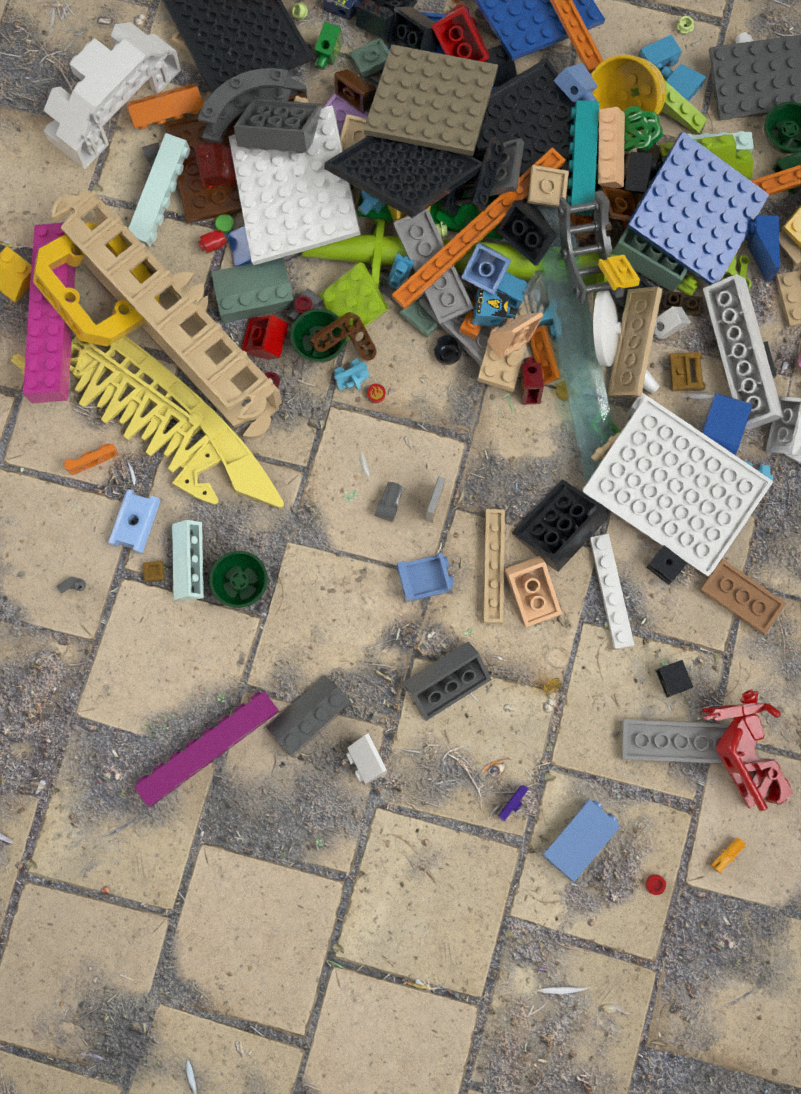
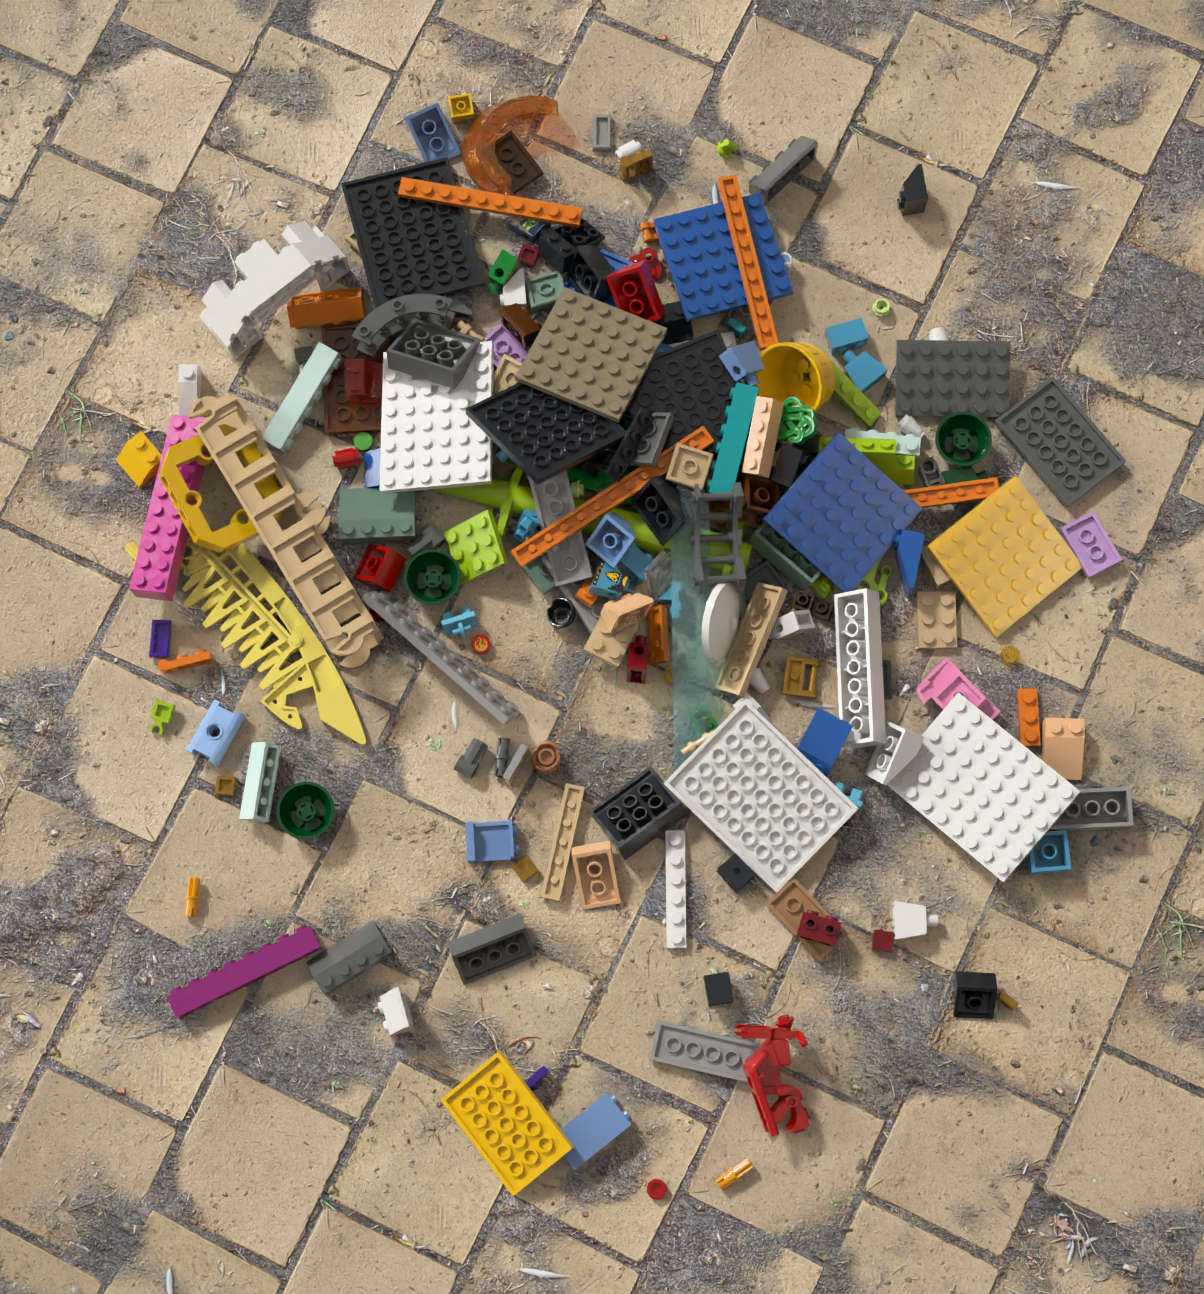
camera: 20 degrees right, 0 degrees up
dark grey arm [56,577,86,594] -> none
yellowish green plate [292,2,308,20] -> none
dark red plate [294,296,313,314] -> none
reddish brown beam [311,312,377,361] -> none
clear yellow tile [543,678,562,695] -> none
yellow plate [598,255,640,290] -> none
none -> dark purple plate [149,619,172,659]
none -> lime plate [149,699,176,735]
none -> white slope [178,364,202,416]
none -> light orange axle [184,877,200,917]
none -> light grey plate [361,590,521,724]
none -> yellow plate [441,1050,574,1196]
none -> dark grey pin [494,737,510,778]
none -> white slope [500,268,527,309]
none -> pearl gold tile [511,855,539,883]
none -> dark red tile [517,244,539,269]
none -> nougat hair [531,740,561,773]
none -> teal tile [727,317,746,338]
none -> dark red brick [796,910,842,947]
none -> white cone [897,414,925,438]
none -> dark grey piece [918,457,946,487]

